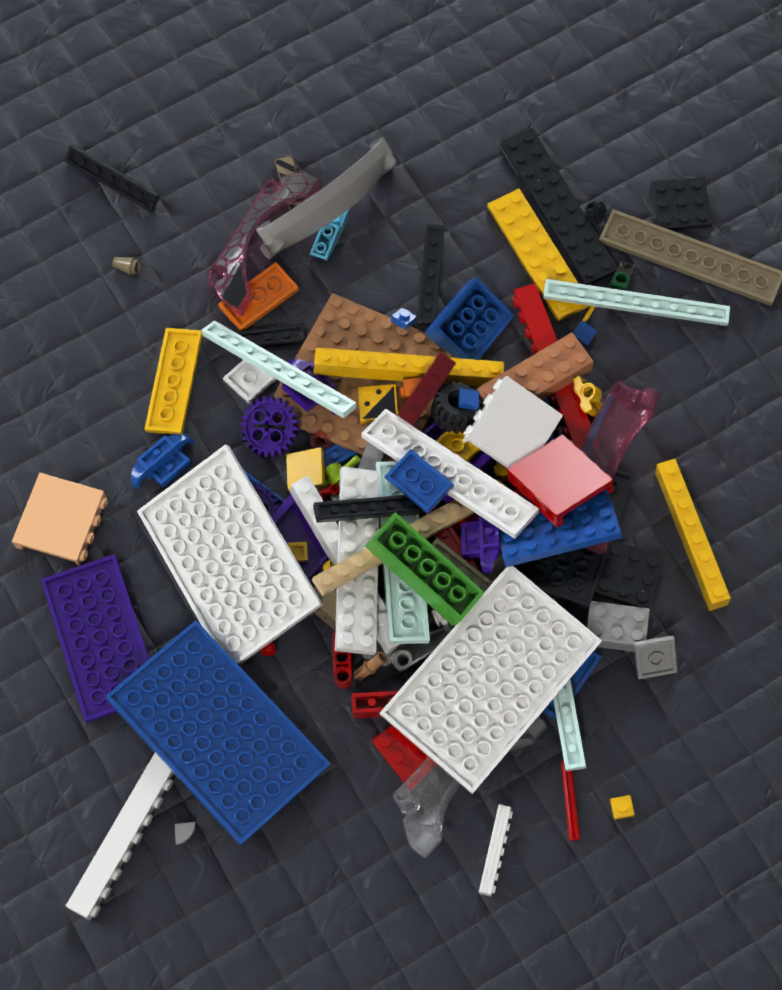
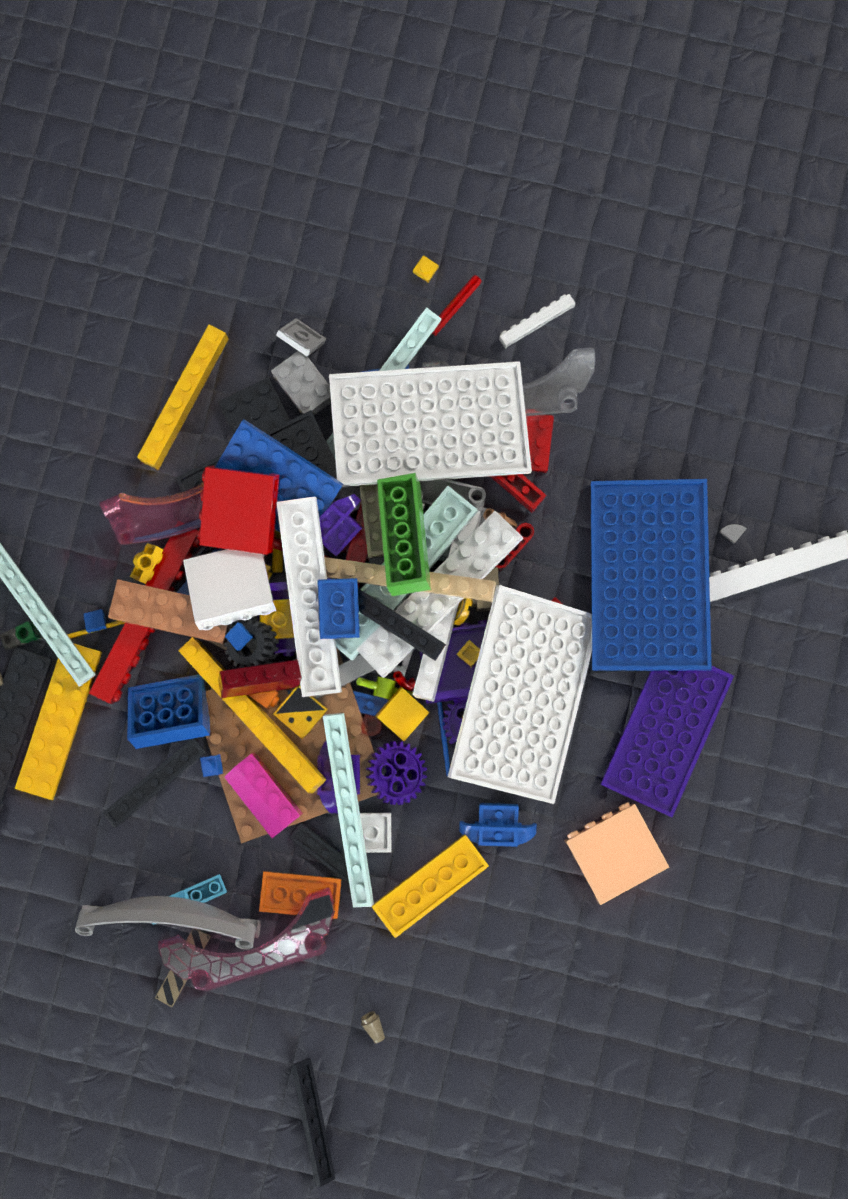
camera: 140 degrees left, 15 degrees up
none -> dark pink slope [225,753,303,838]

